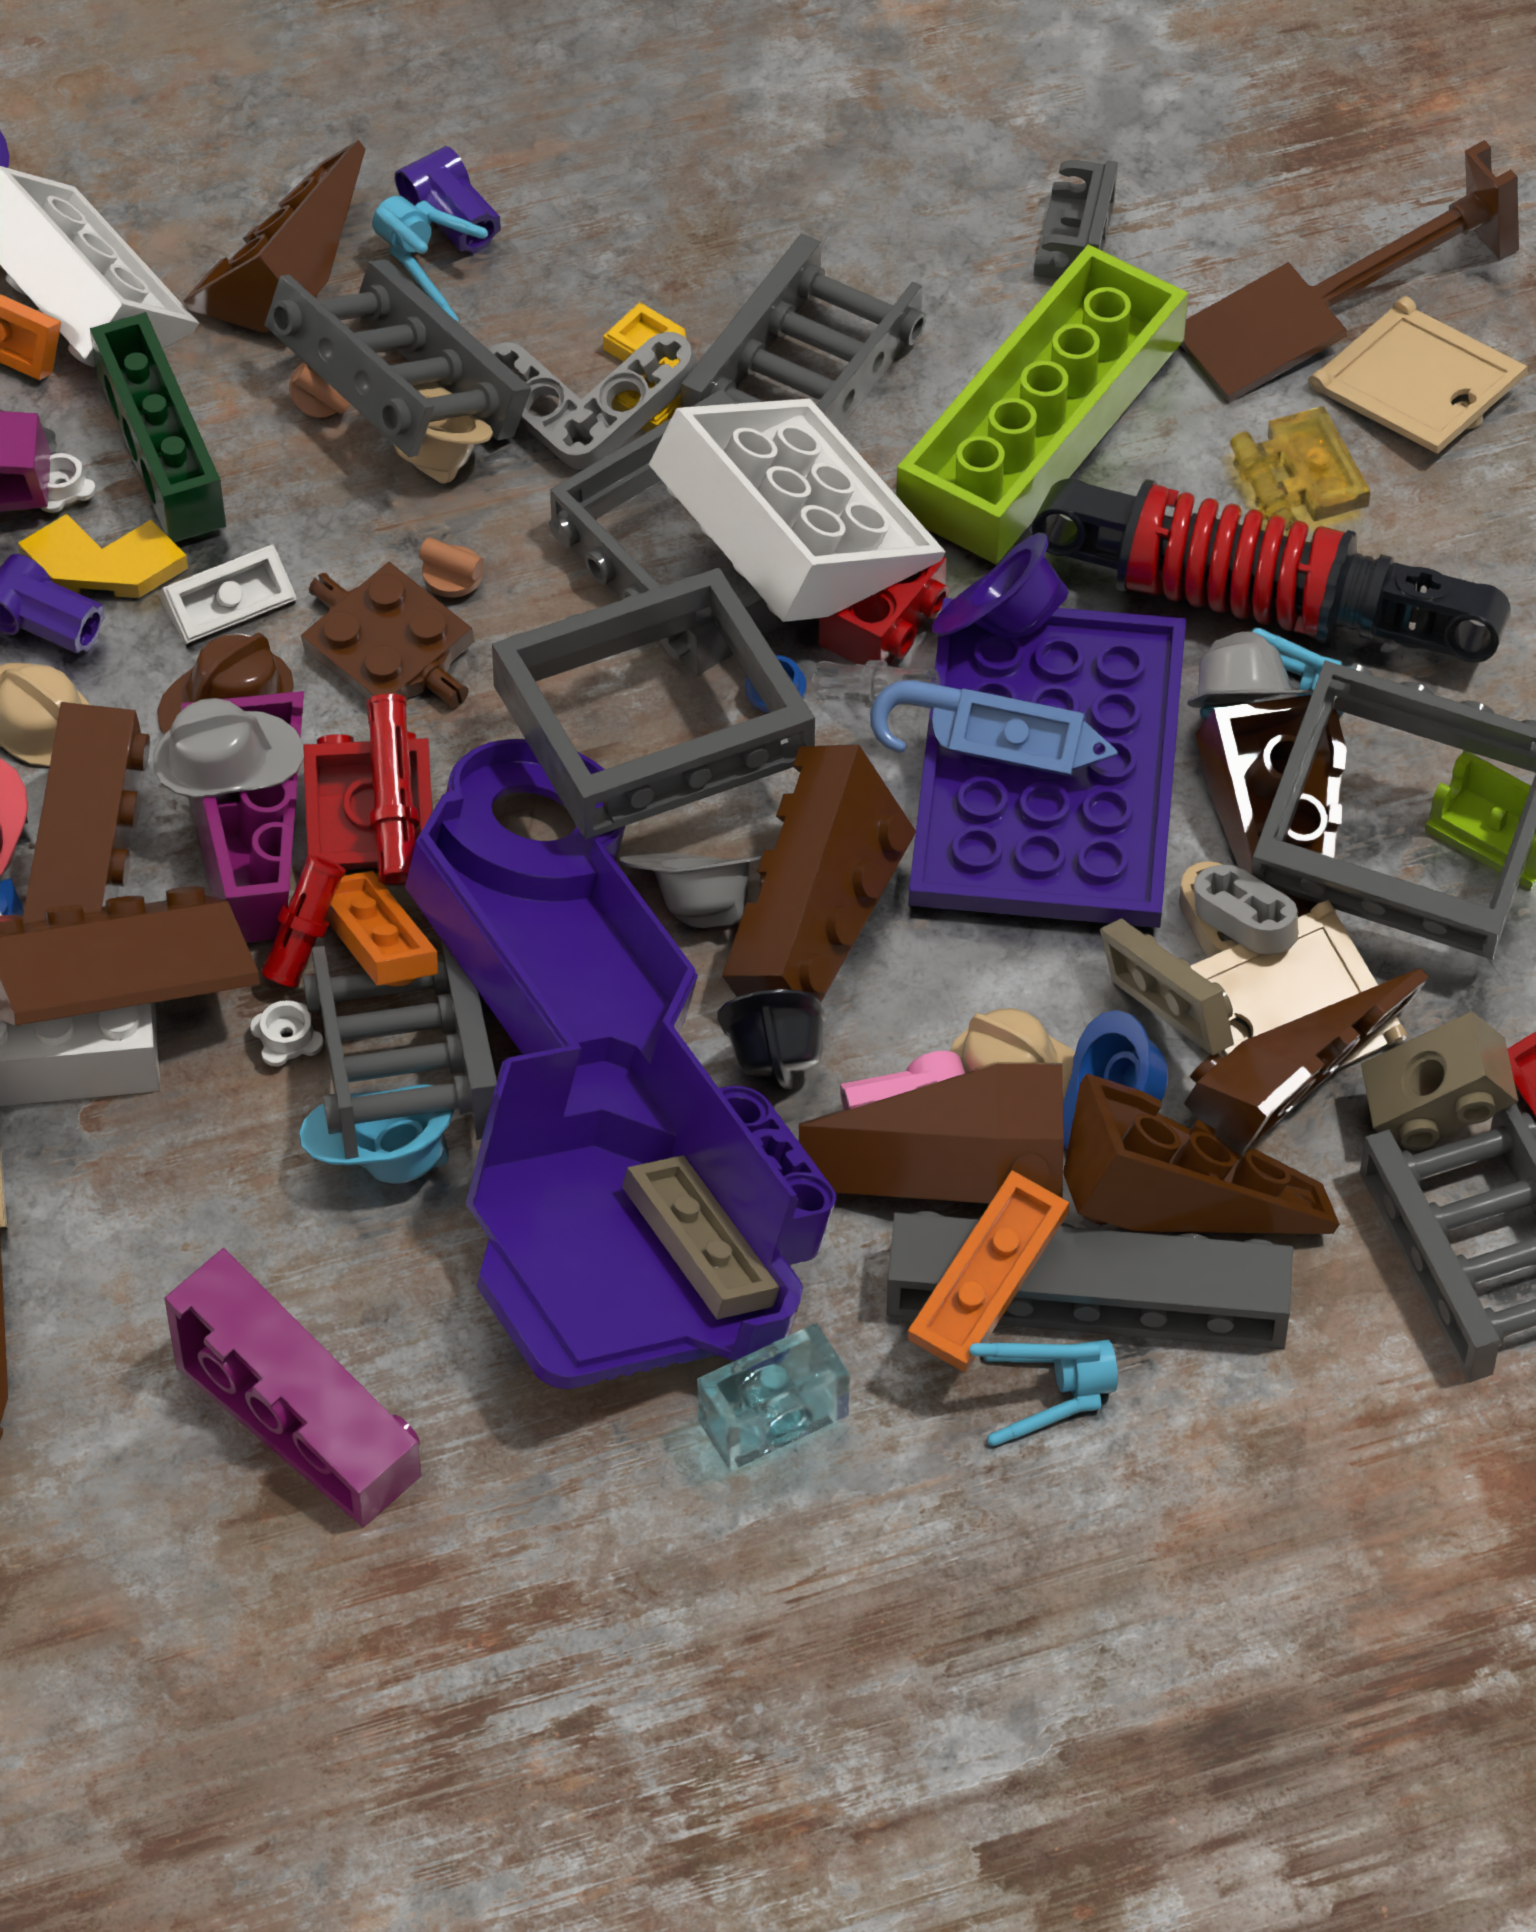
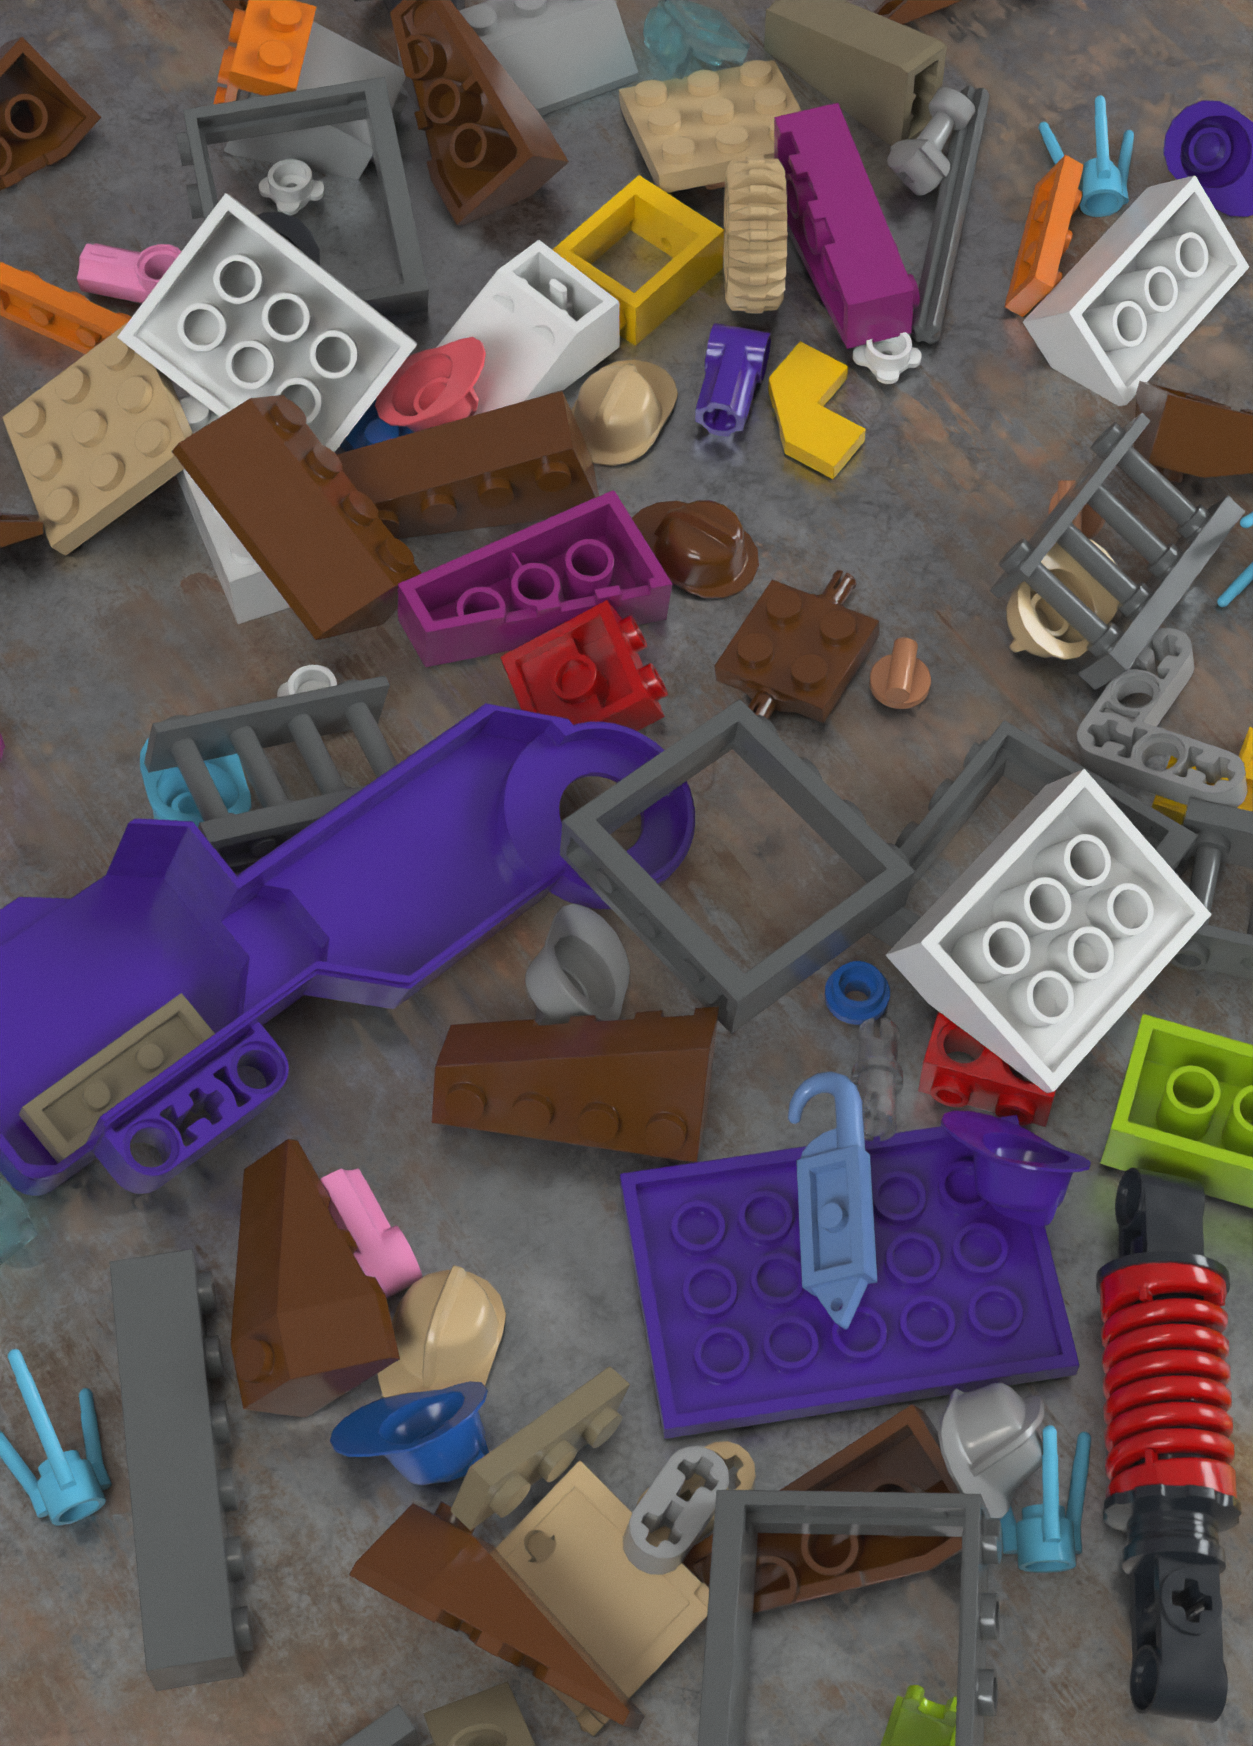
camera: 75 degrees right, 5 degrees up
dark green brick [90,312,226,542] -> none
light grey piece [153,698,304,798] -> none
white slope [158,544,297,645] -> none
red pin [260,855,346,988] -> none
orange plate [325,871,438,986] -> none
red pin [366,693,420,885] -> none
black piece [717,989,828,1090] -> none
orange plate [908,1170,1070,1373] -> none
reddish brown wedge [1063,1073,1340,1234] -> none

